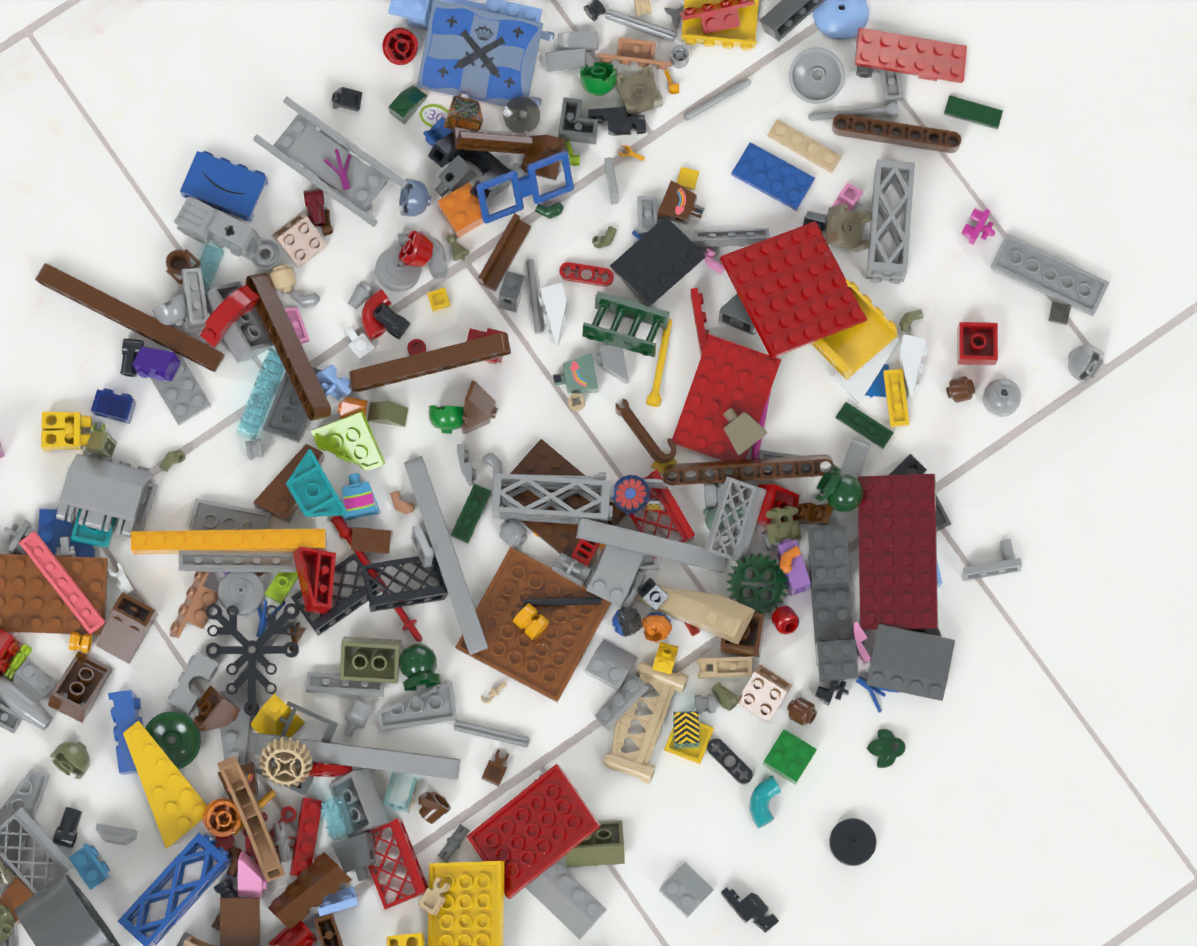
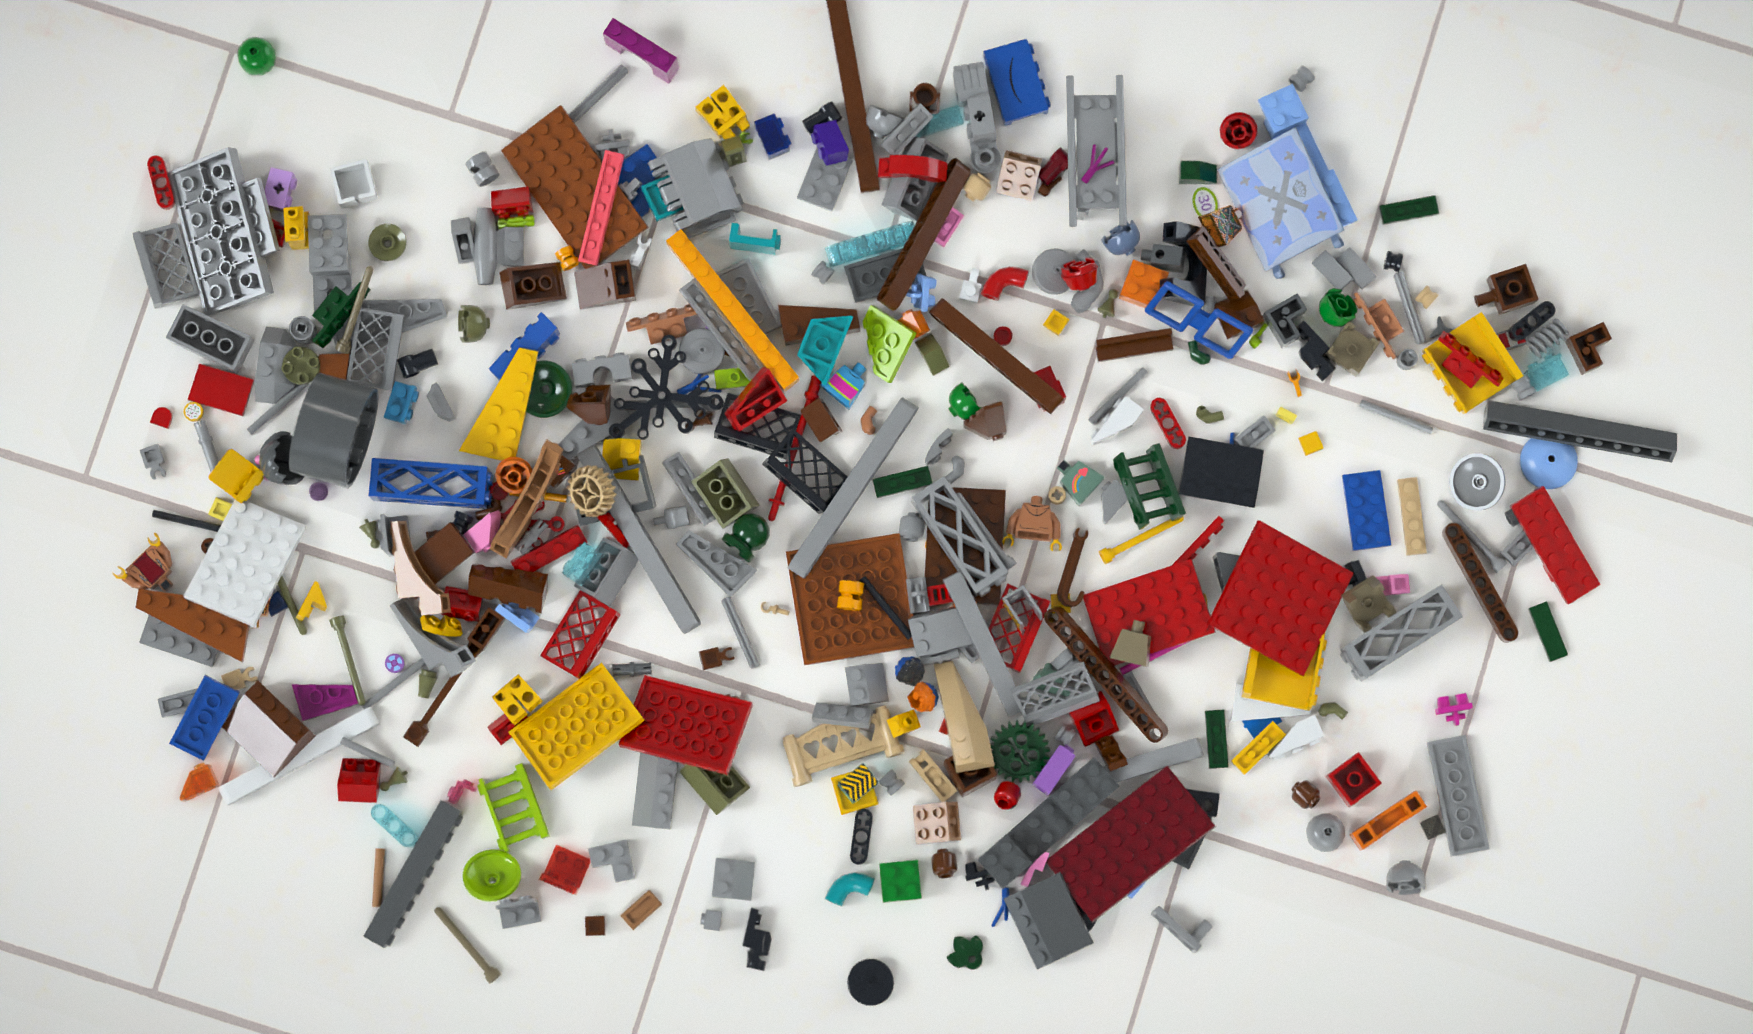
camera: 50 degrees right, 5 degrees up
olive arm [159,450,186,472] -> none
light grey arm [291,290,320,308] -> none
black bracket [331,87,363,112] -> none
dark grey torso [332,832,376,882] -> none
light grey cone [347,281,373,310] -> none
black piece [373,303,411,340] -> none
clear light blue piece [383,771,418,814] -> none
light grey plate [411,525,435,568] -> none
reddish brown piece [418,792,451,824] -> none
tan plate [418,878,450,916] -> none
blue bracket [423,117,454,146] -> none
dark grey torso [498,271,527,313] -> none
clear smoke dish [503,96,540,133] -> none
light grey tile [604,157,619,205] -> none
tile [612,475,651,514] -> none
bracket [637,577,669,610] -> none
reddish brown torso [658,180,705,224] -> none
light orange hand [664,70,679,94] -> none
light grey plate [693,228,770,248] -> none
bright pink arm [703,248,725,274] -> none
olive cone [711,682,739,711] -> none
olive plate [766,506,801,544] -> none
orange arm [779,546,801,573] -> none
dark green tile [814,465,863,513] -> none
none -> light grey plate [700,910,722,931]
none -> teal panel [729,223,781,255]
none -> nougat torso [1002,496,1062,552]
none -> light yellow tile [1276,406,1297,424]
none -> orange arch [1349,791,1427,850]

